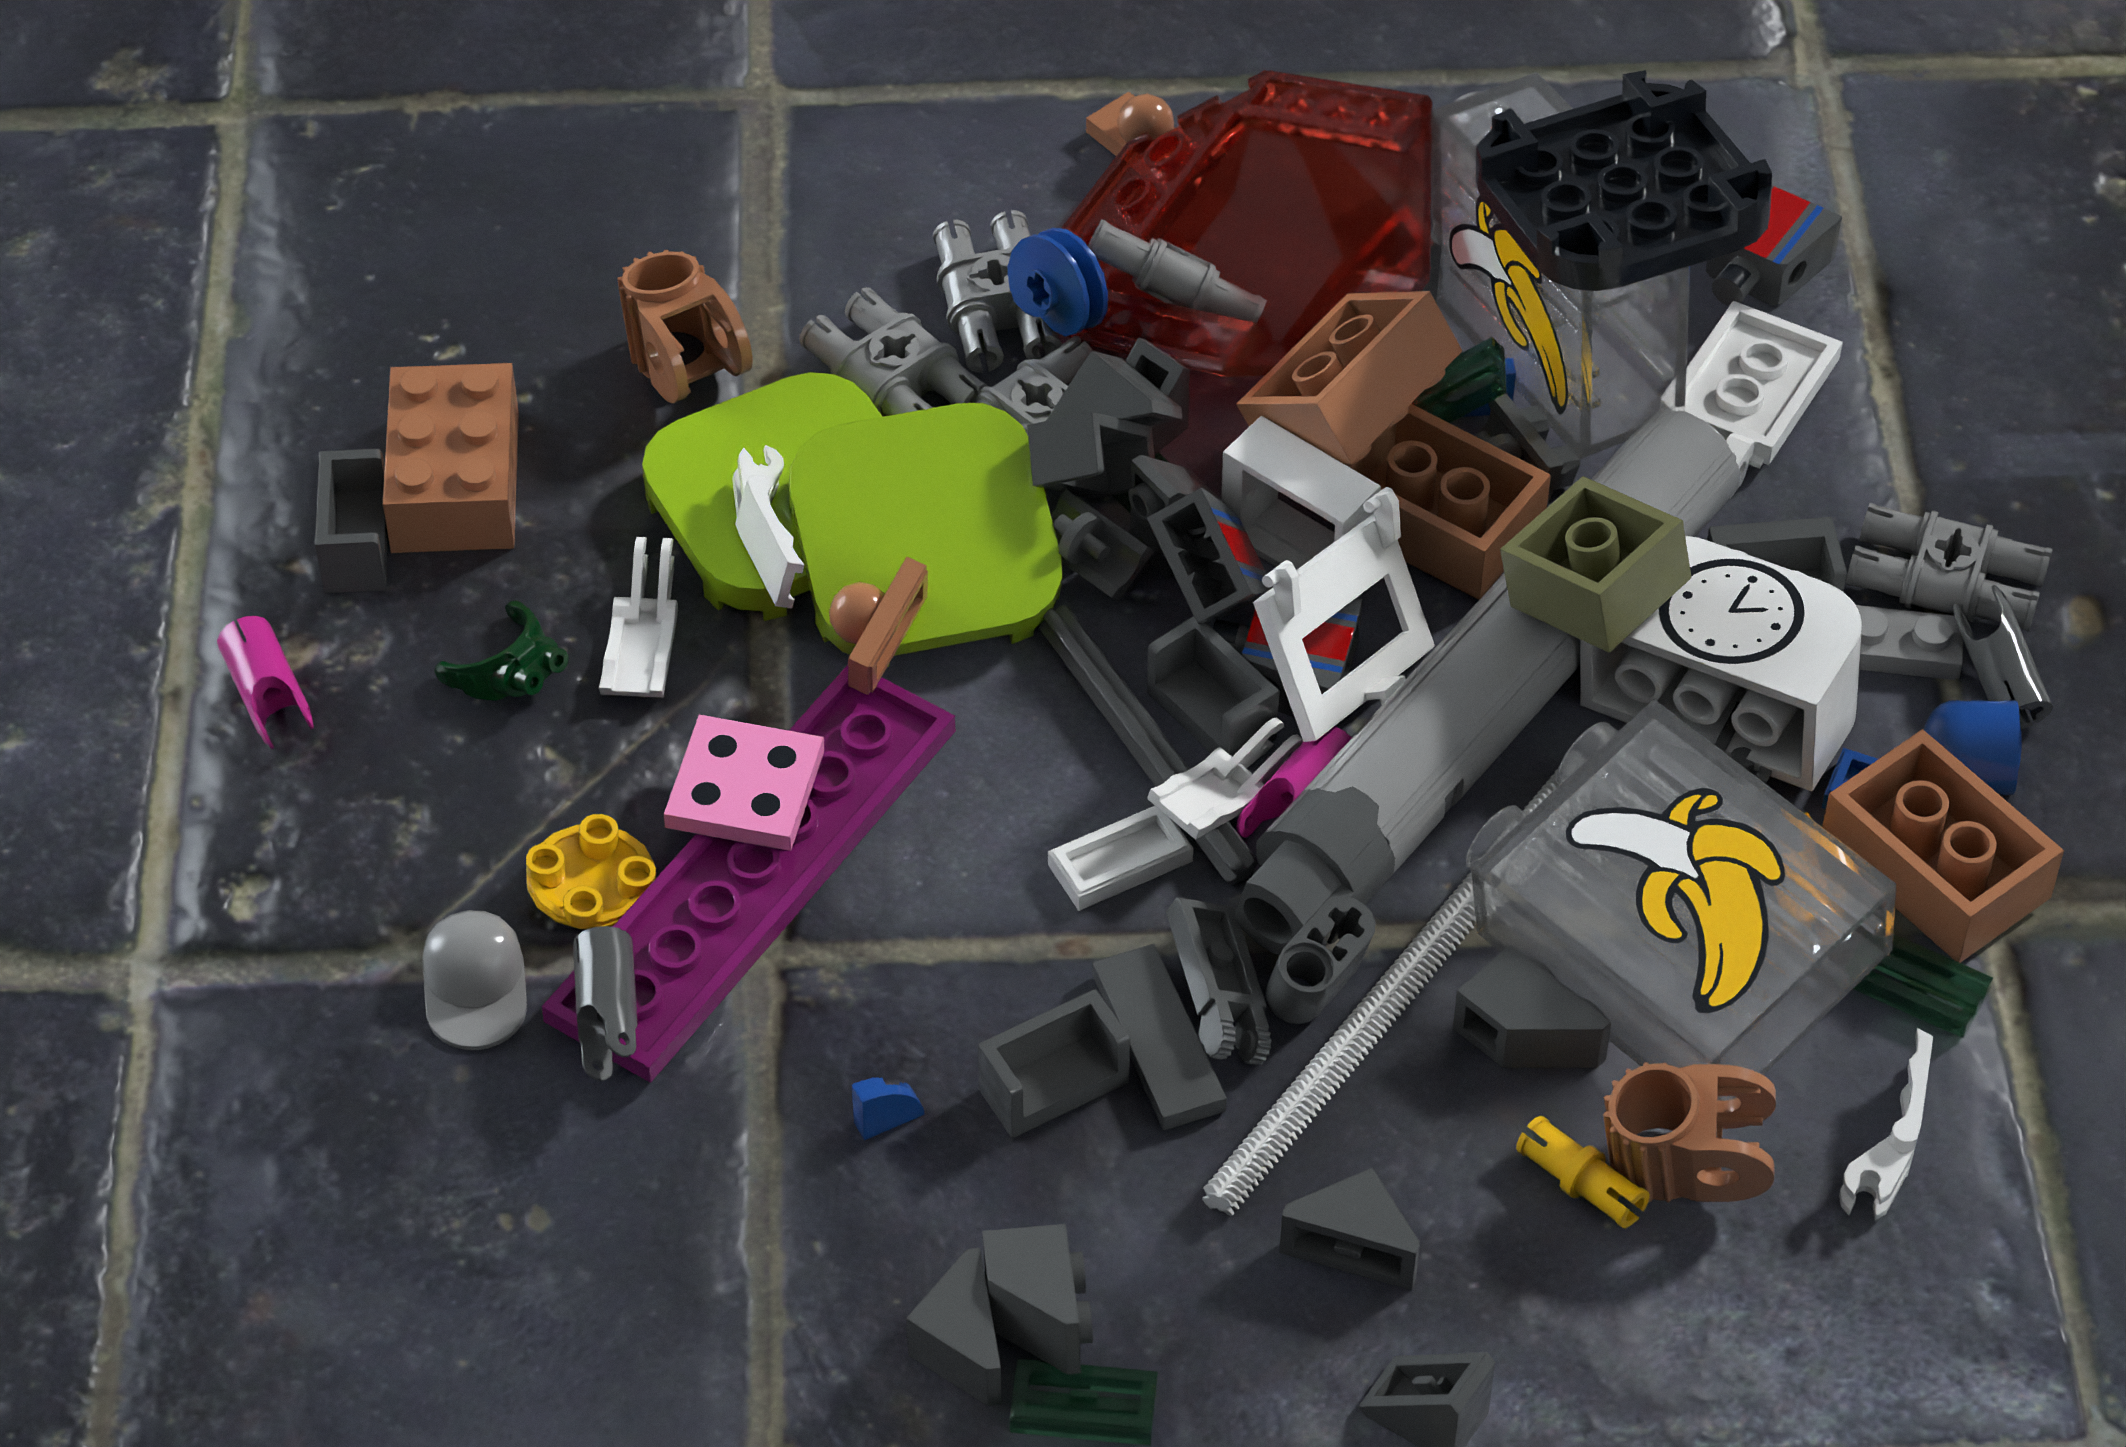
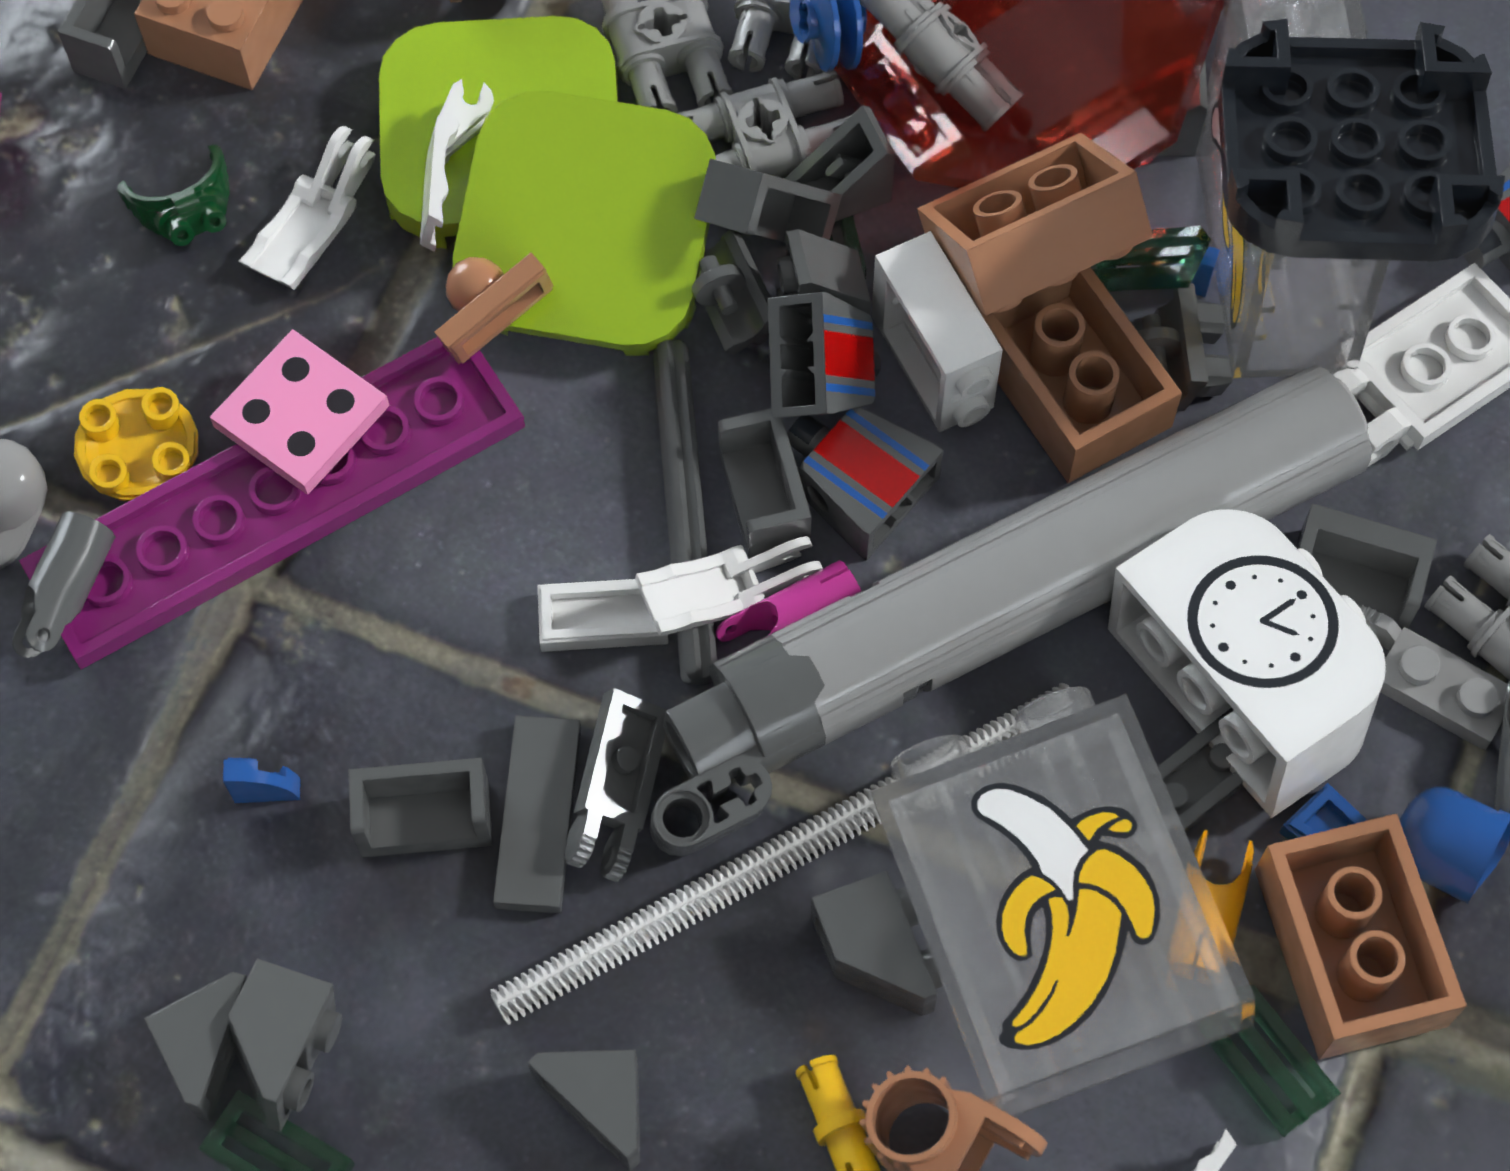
camera: 25 degrees right, 15 degrees up
dark grey slope [1046,351,1183,426] -> none
white piece [1253,487,1435,742] -> none
olive brick [1500,476,1692,653] -> none

